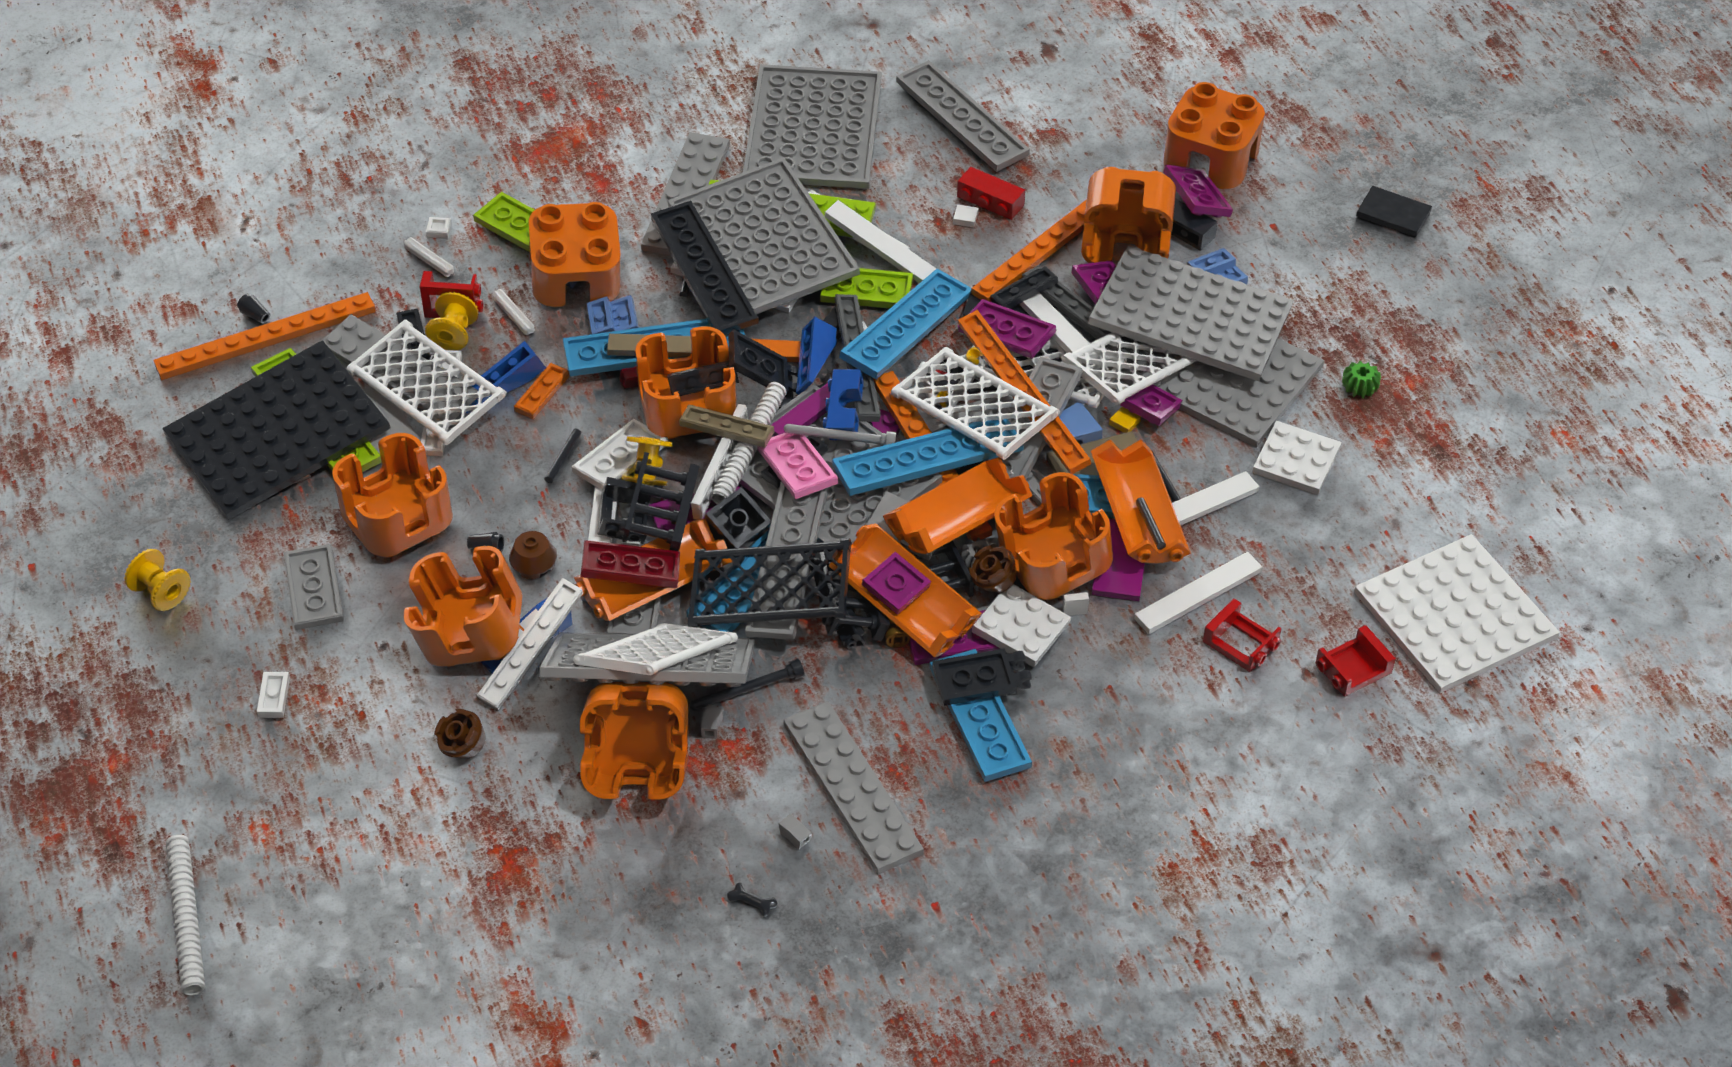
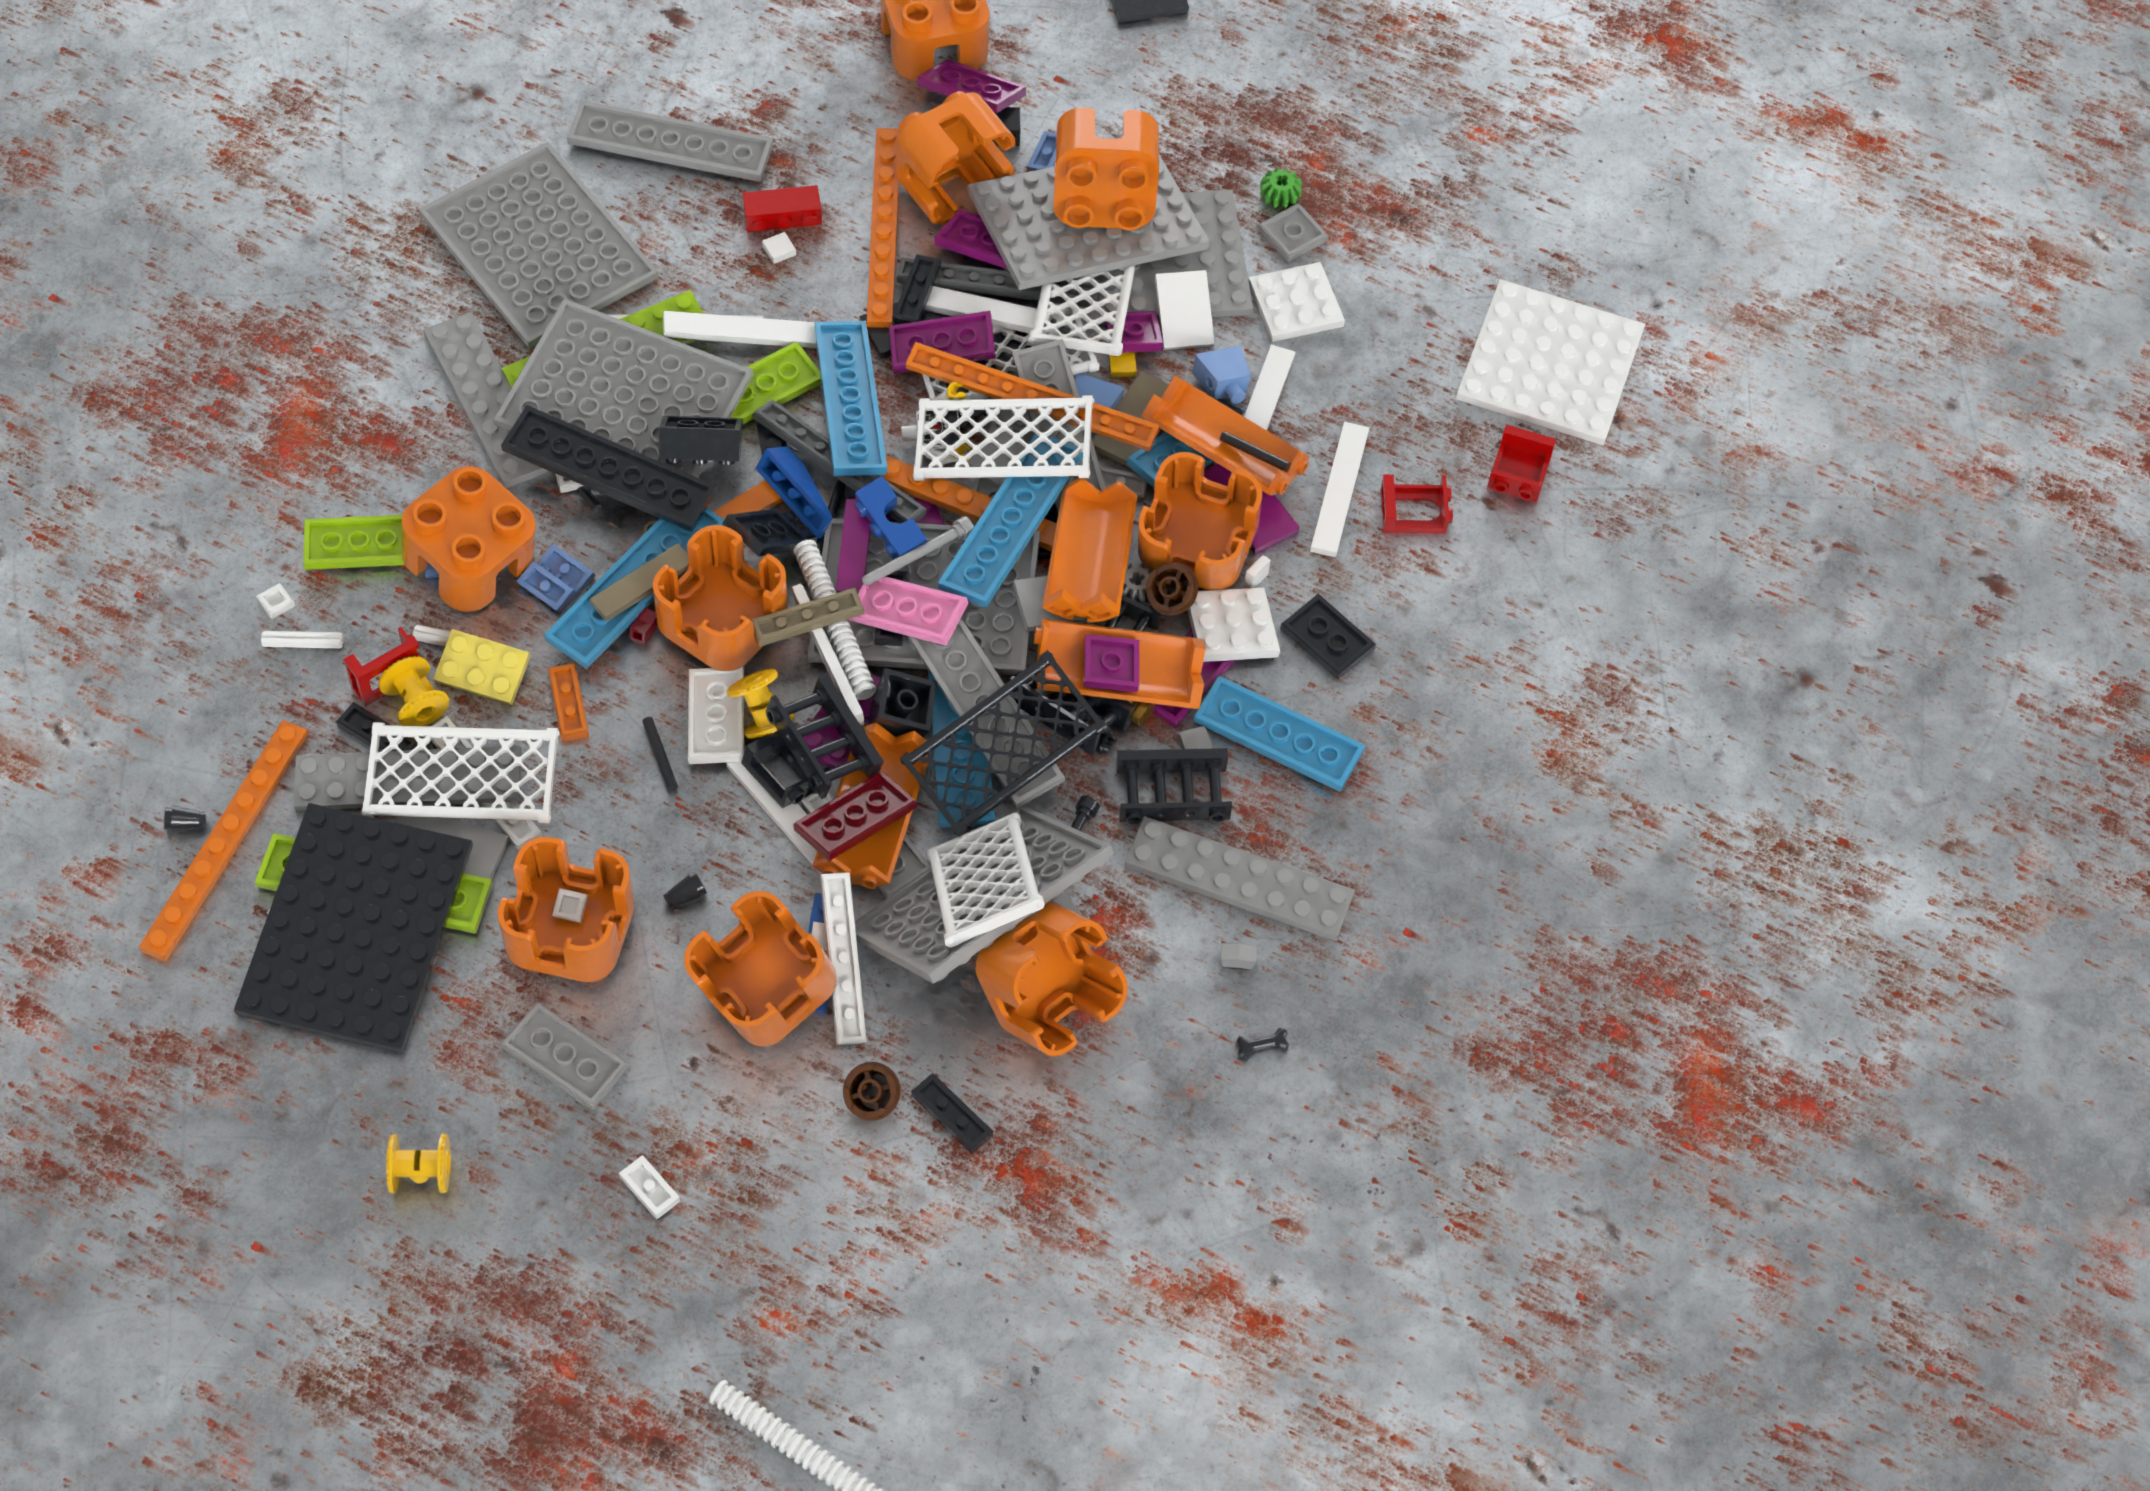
camera: 45 degrees left, 10 degrees up
blue slope [466,341,546,413] -> none
reddish brown cone [509,531,557,579] -> none
black tile [667,360,739,396] -> none
black tile [932,648,1032,706] -> none
none -> light yellow plate [433,629,531,705]
none -> white tile [552,888,589,924]
none -> black slope [659,415,743,465]
none -> black plate [911,1073,993,1154]
none -> orange piece [1053,107,1159,231]
none -> black fence [1116,748,1232,824]
none -> white tile [1155,270,1215,350]
none -> light grey tile [1178,725,1214,749]
none -> medium blue torso [1192,346,1250,404]
none -> light grey tile [1258,203,1329,263]
none -> black tile [1280,593,1376,680]

